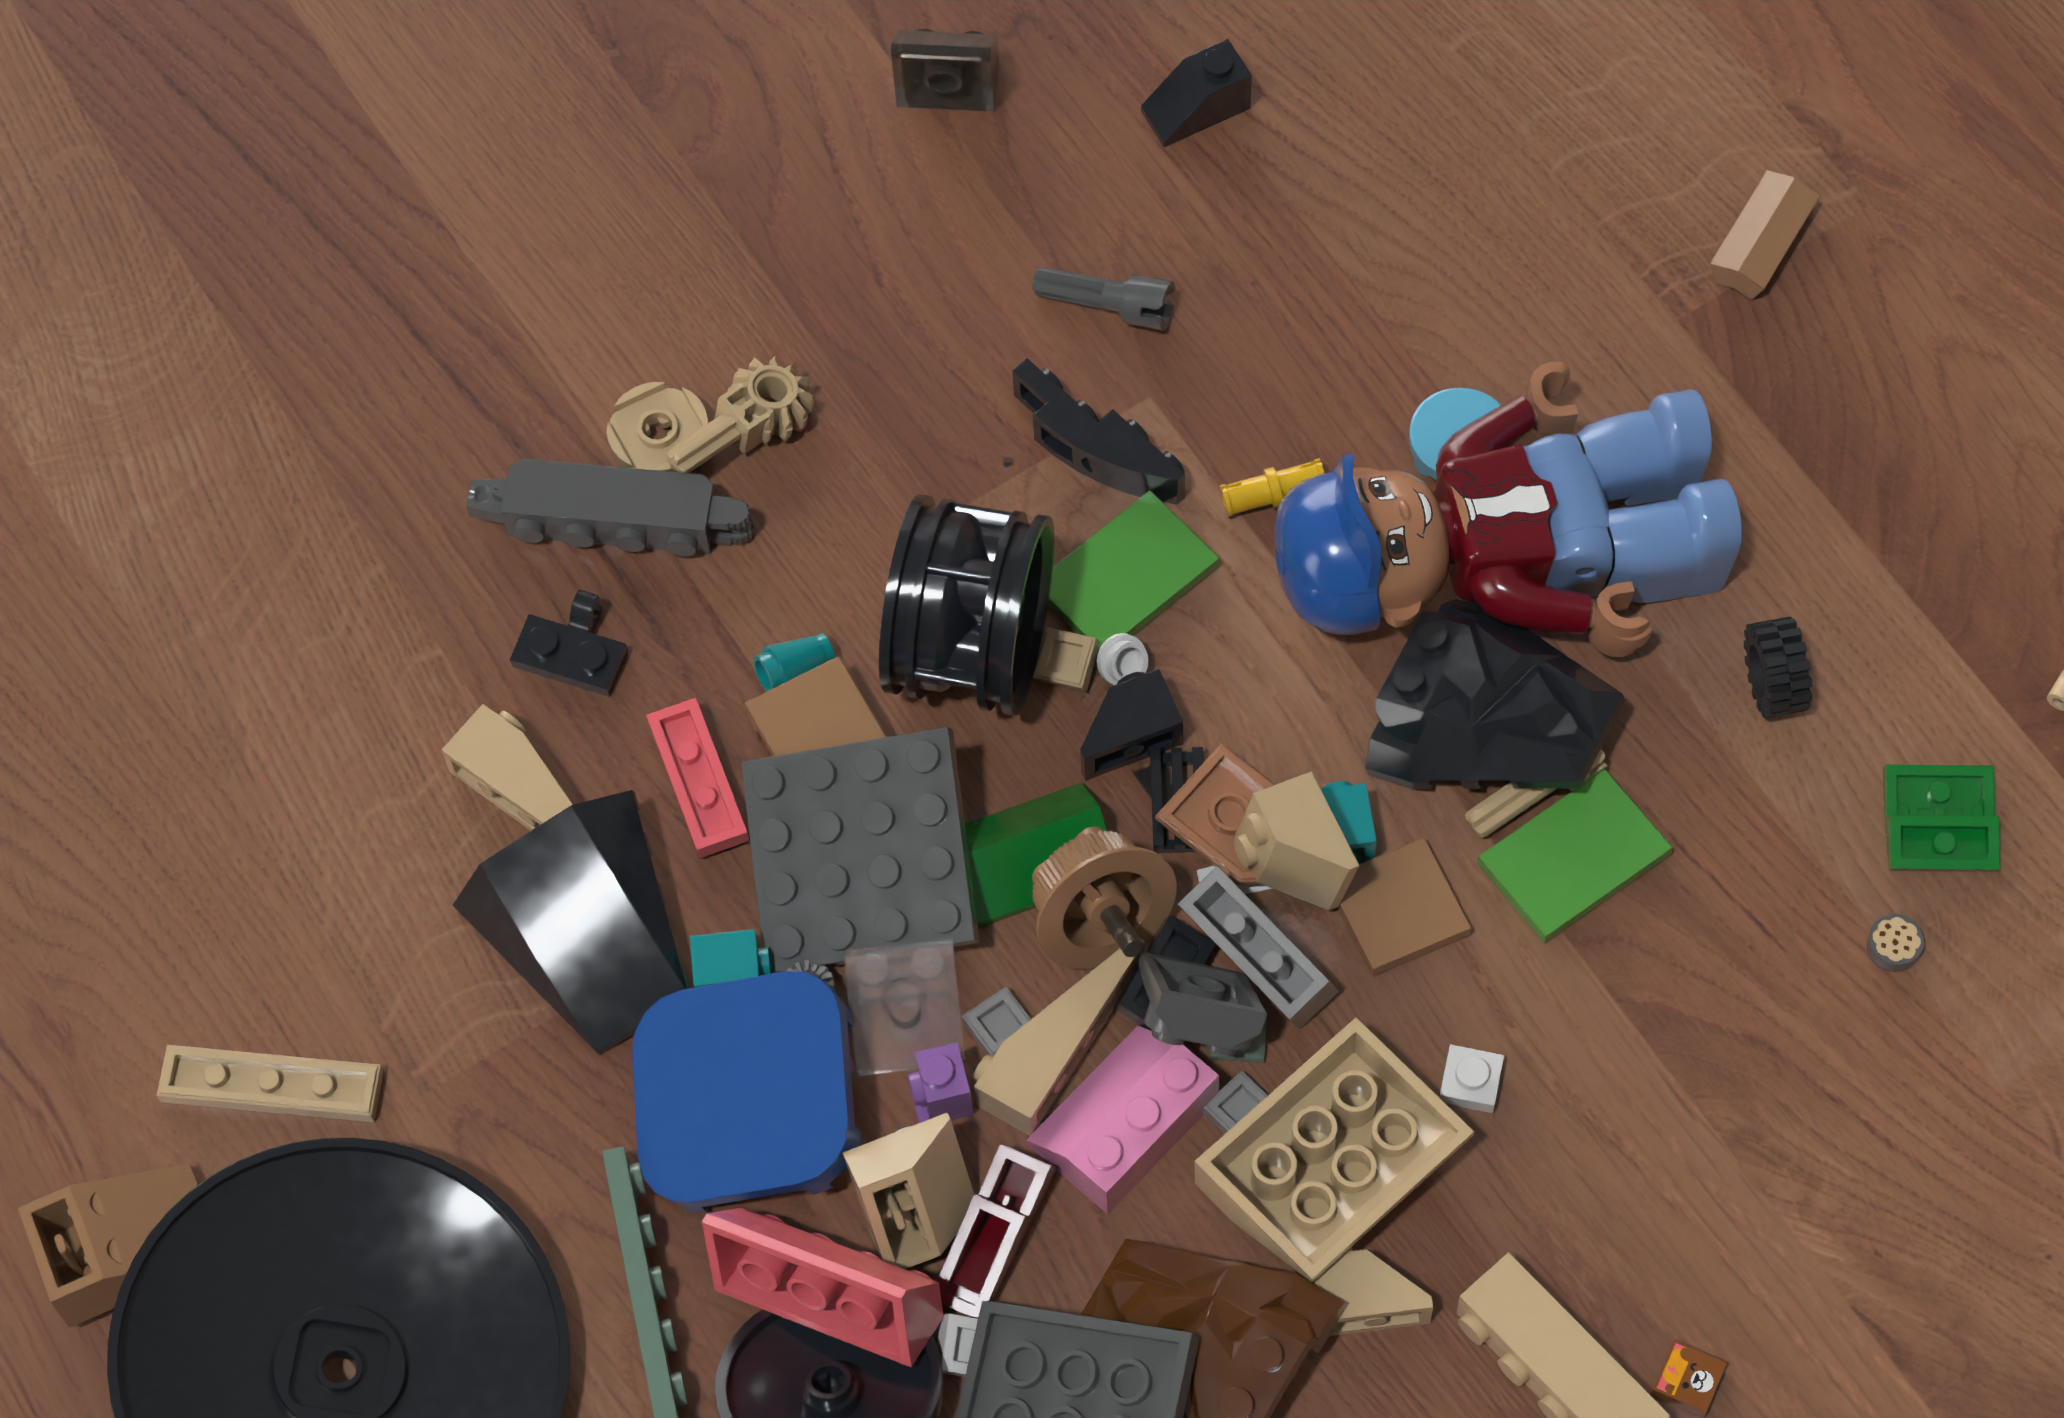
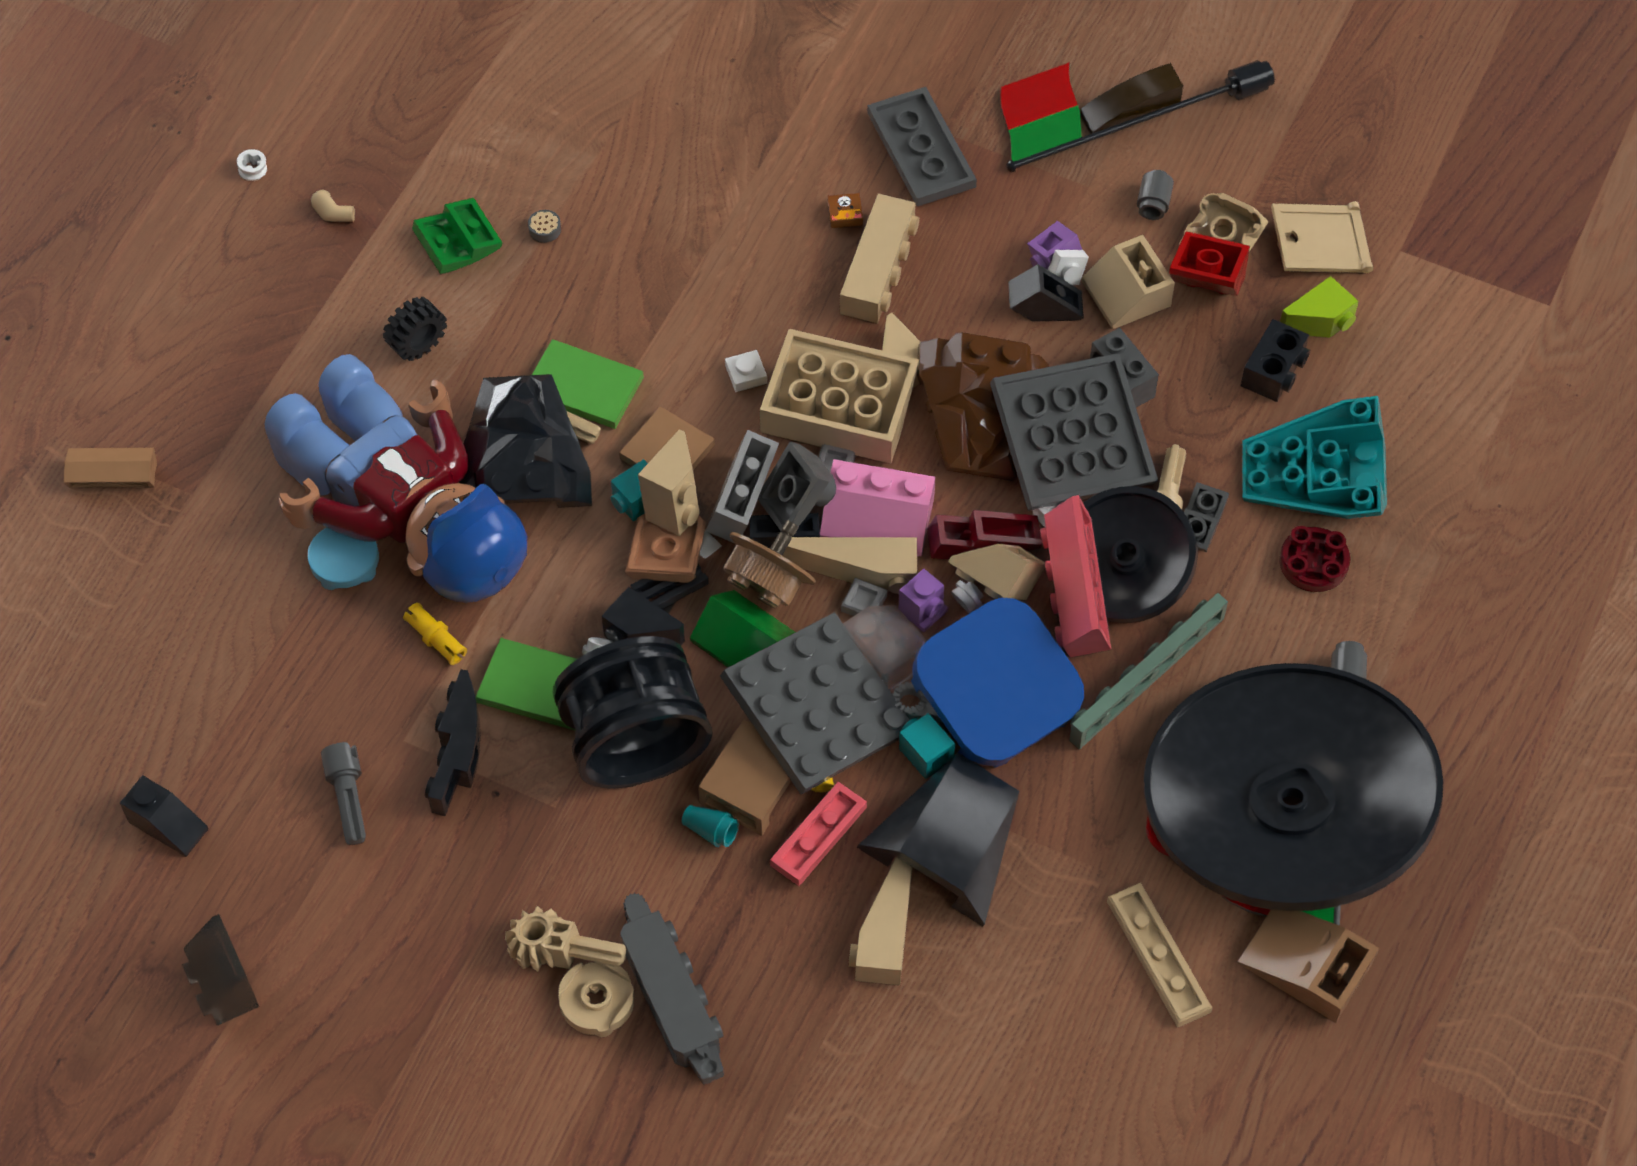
camera: 125 degrees left, 5 degrees down
black plate [510,589,628,697] -> none

